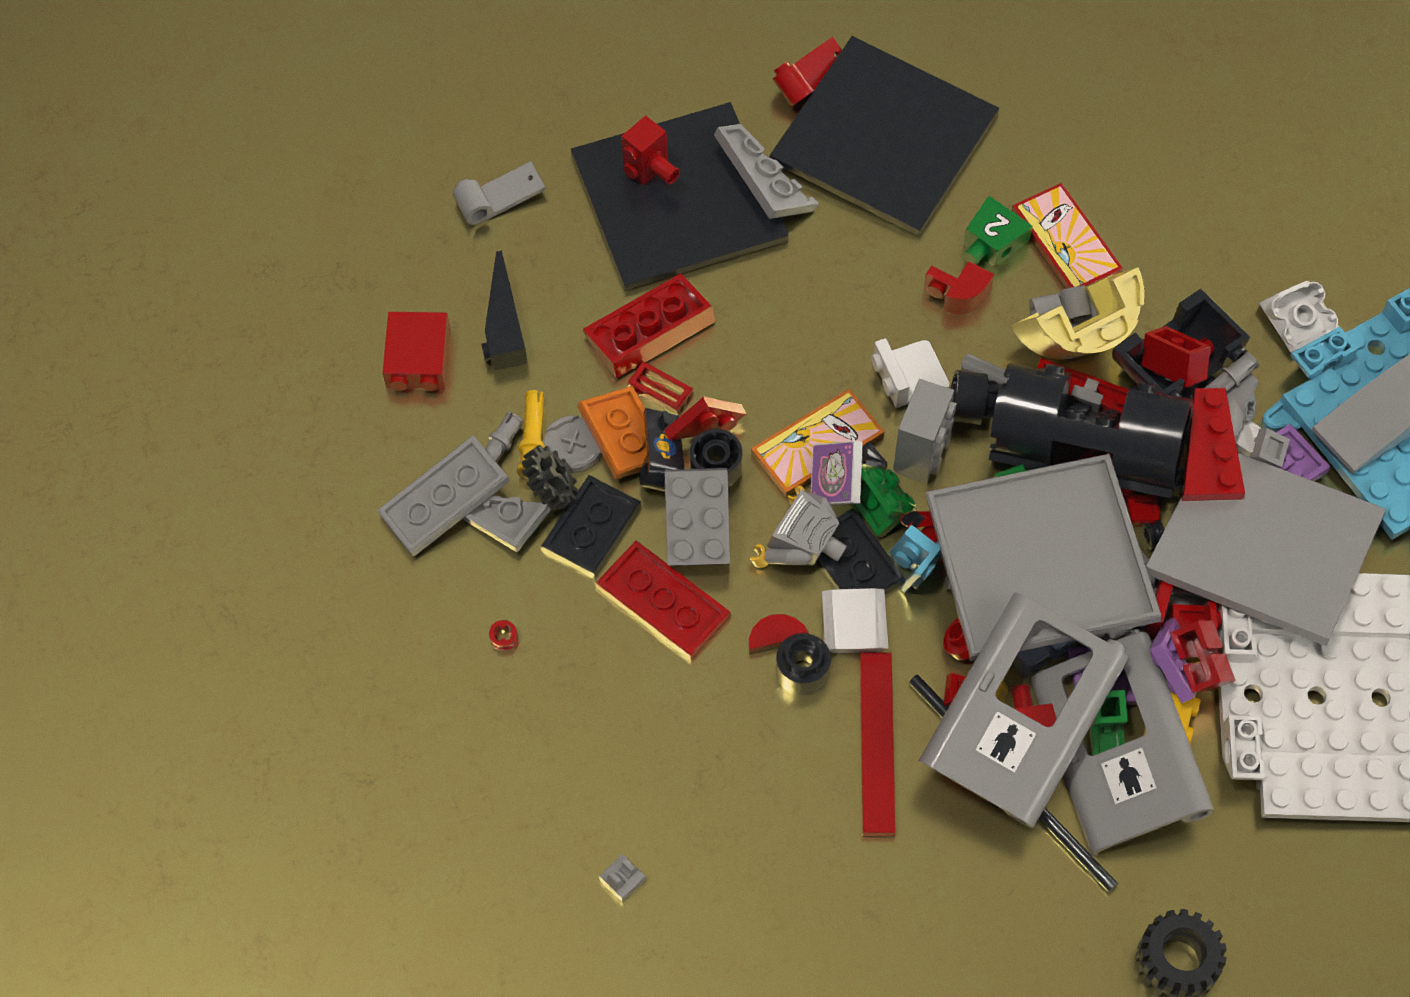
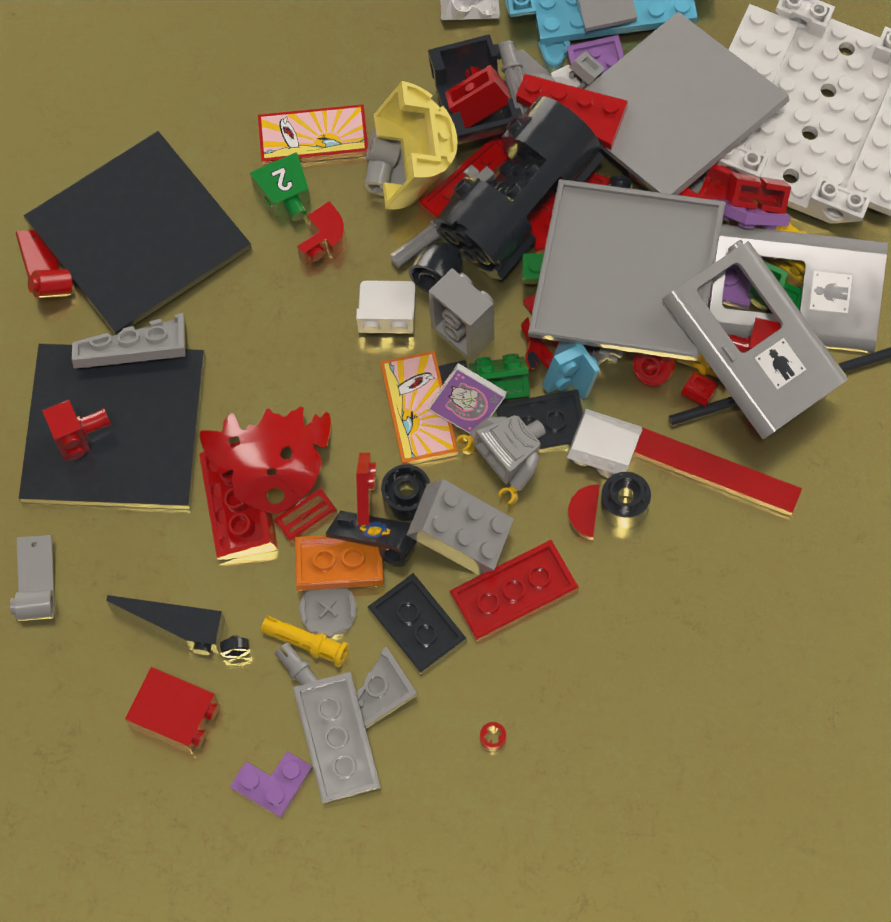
camera: 65 degrees left, 5 degrees up
pearl dark grey gear [521,445,578,510] -> none
light grey tile [599,854,646,902] -> none
none -> red piece [199,407,331,514]
none -> black tile [220,635,250,658]
none -> medium lavender plate [230,751,313,819]

